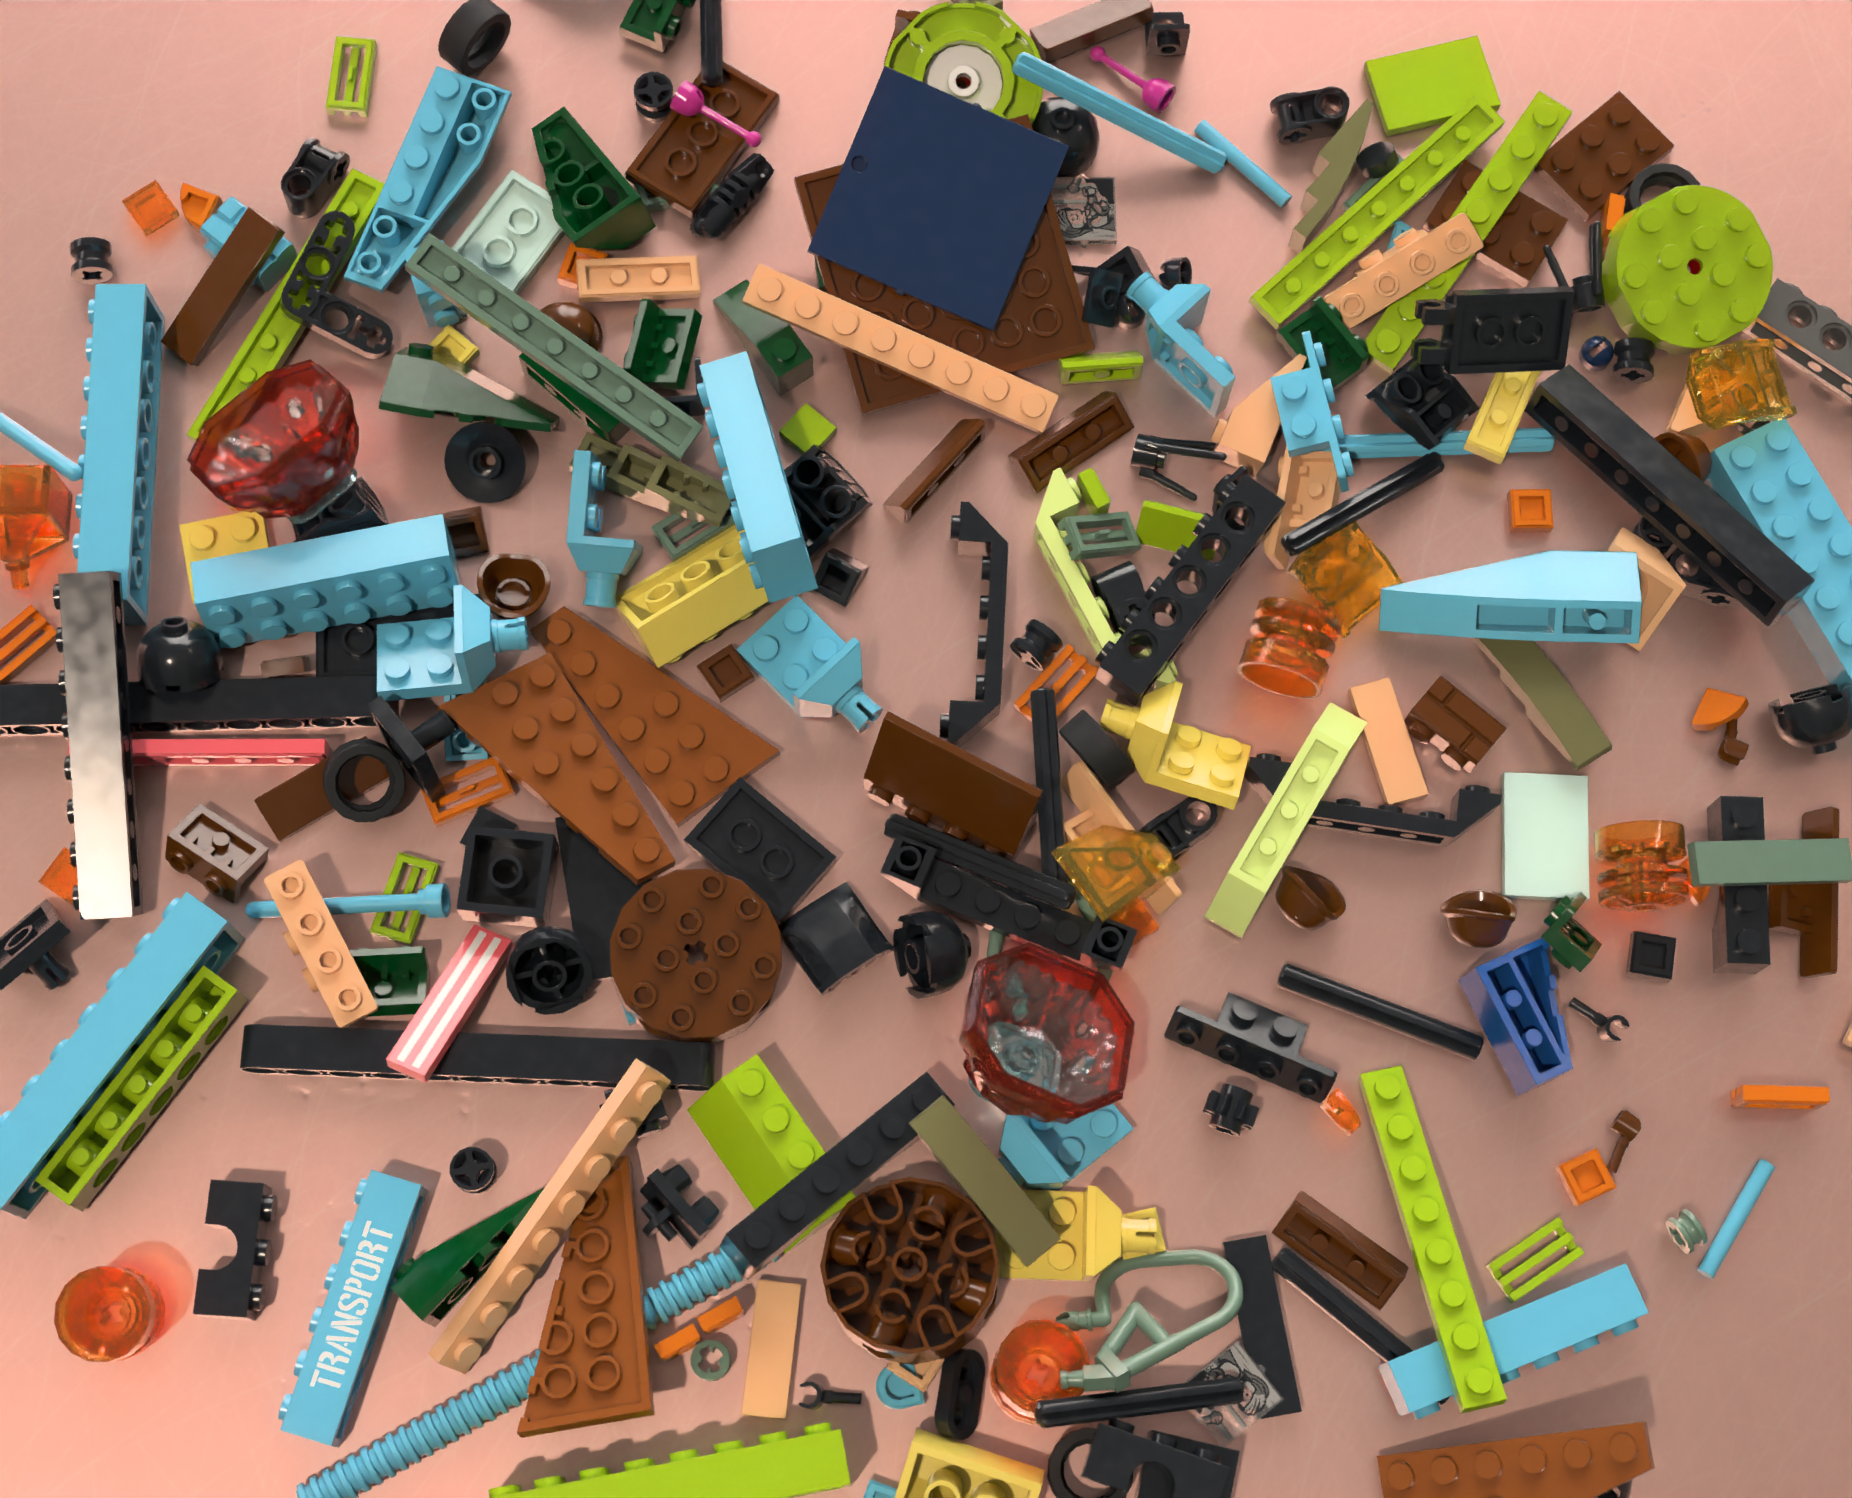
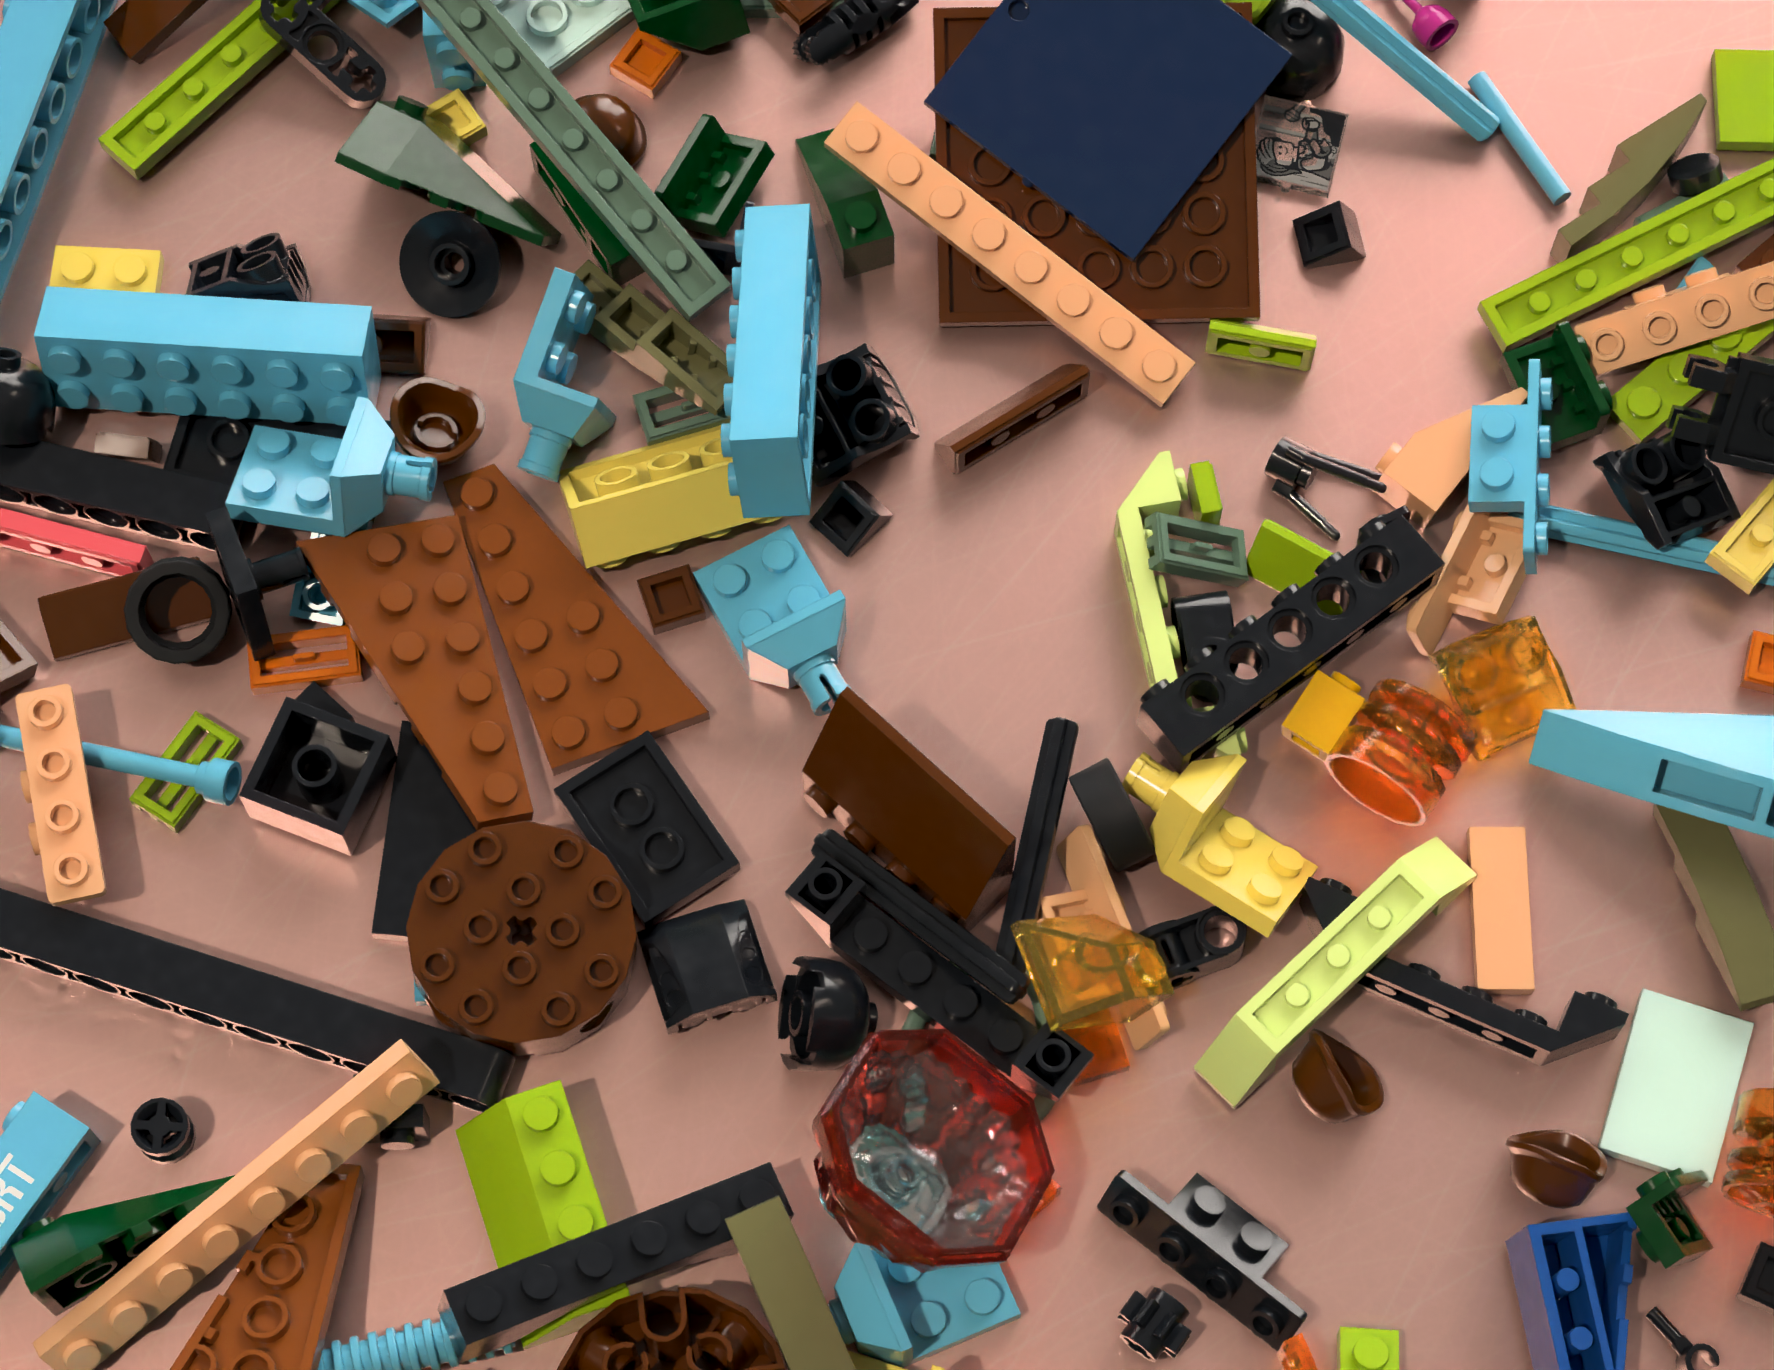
camera: 20 degrees right, 5 degrees down
clear red rock [187,359,359,524] -> none
dark green bracket [350,946,430,1017] -> none
tile [386,924,513,1083] -> none
black cylinder [506,926,593,1015] -> none
light nougat tile [576,255,701,303] -> none
black hips [640,1164,719,1250] -> none
lime tile [779,403,837,455] -> none
black slope [939,501,1008,748] -> none
reddish brown slope [1008,391,1134,493] -> none
black wheel [1010,619,1063,671] -> none
orange tile [1013,644,1098,723] -> none
black bracket [1072,265,1123,328] -> none
black hinge [1115,295,1146,329] -> none
medium azure plate [1126,271,1235,418] -> none
black hinge [1159,257,1192,289] -> none
black piece [1270,87,1350,145] -> none
black axle [1277,964,1483,1060] -> none
black axle [1281,452,1444,556] -> none
reddish brown brick [1404,676,1507,774] -> none
none -> yellow brick [1281,670,1366,765]

